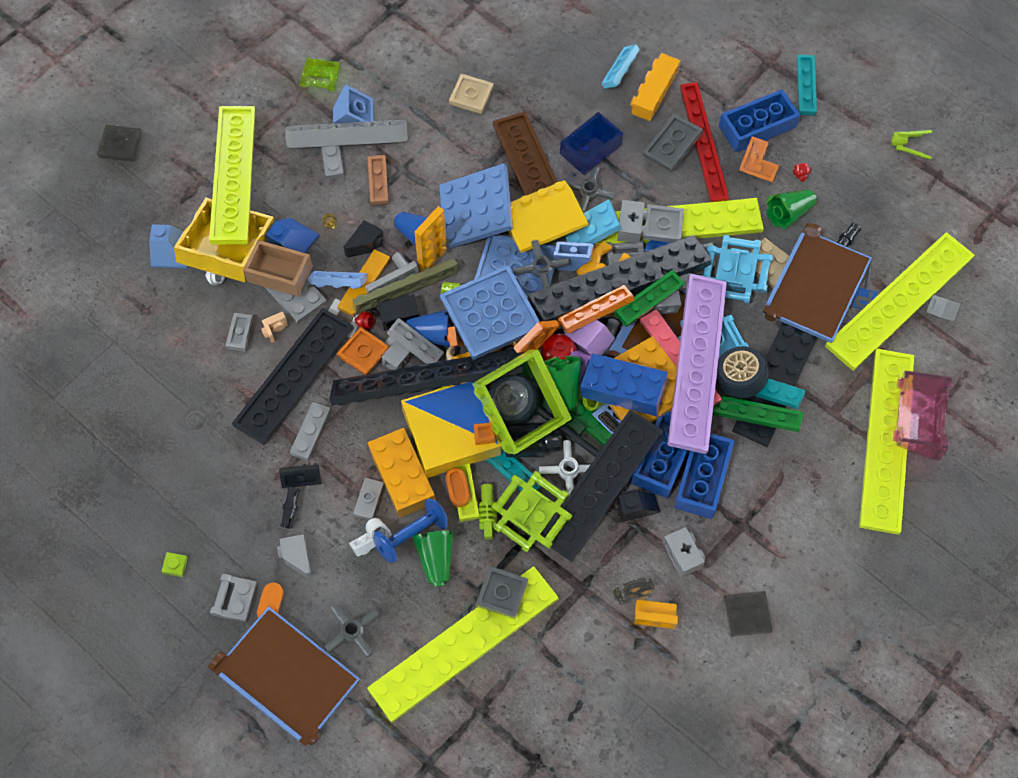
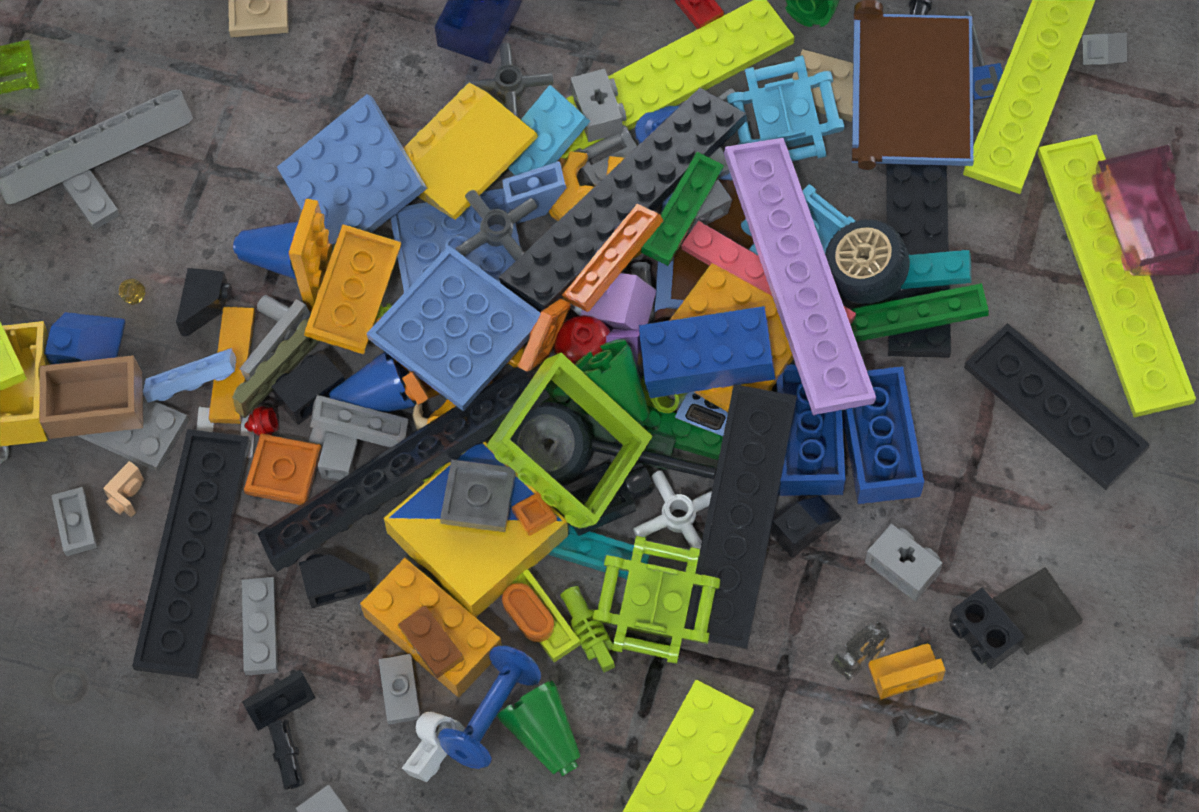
camera: 20 degrees left, 0 degrees up
medium blue slope [333,85,374,123] -> none
nougat plate [368,155,389,205] -> none
dark grey plate [476,566,528,619] -> none
reddish brown plate [492,111,557,196] -> none
light grey plate [644,204,684,243] -> none
none -> black slope [299,554,374,608]
none -> light orange plate [304,224,401,354]
none -> dark orange plate [398,606,464,679]
none -> flat silver plate [440,460,516,532]
none -> black brick [949,587,1025,670]
none -> black plate [964,323,1150,490]

